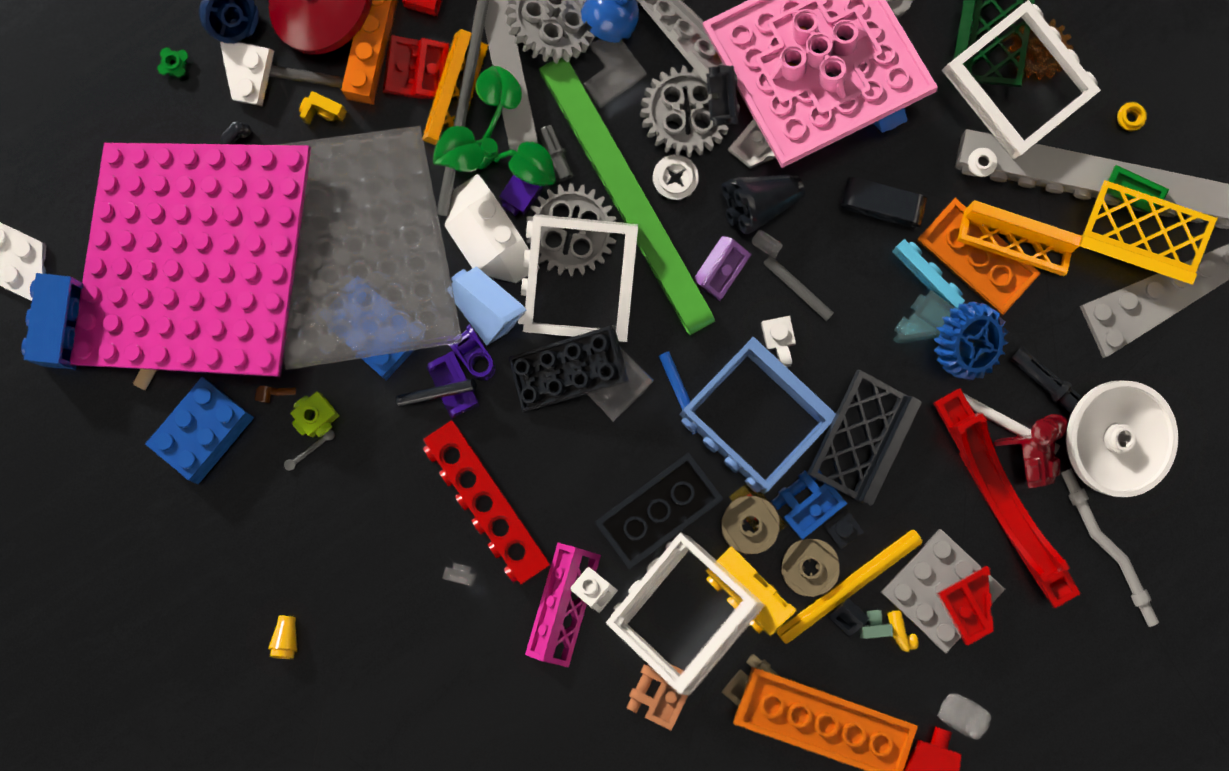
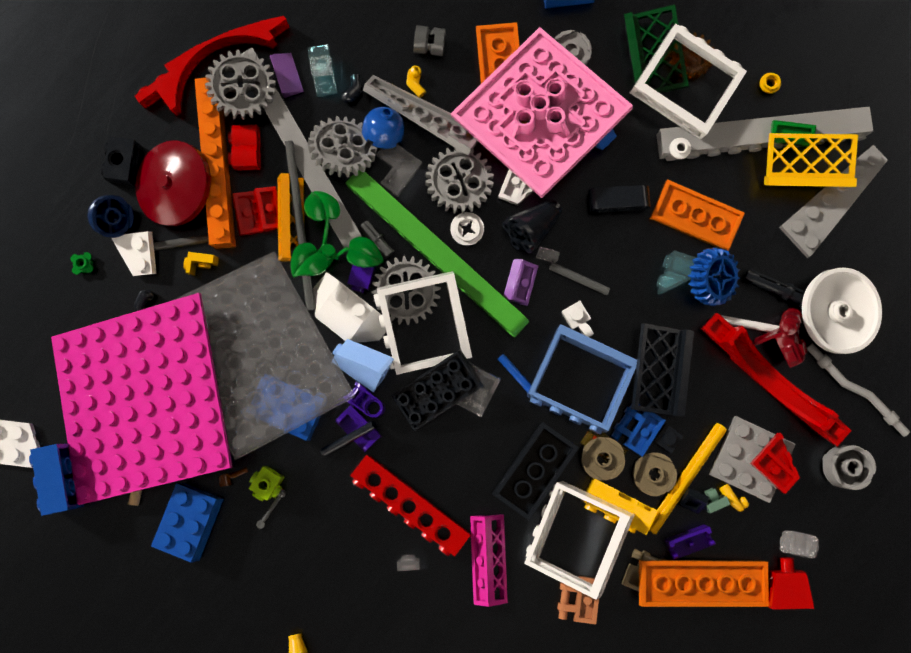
camera: 20 degrees left, 0 degrees up
white bracket [571,567,618,613] -> none
black hinge [706,65,740,126] -> none
medium azure plate [892,239,965,311] -> none
light orange fence [957,200,1082,276] -> none
none -> dark purple hinge [664,525,716,560]
none -> light grey brick [822,445,876,490]

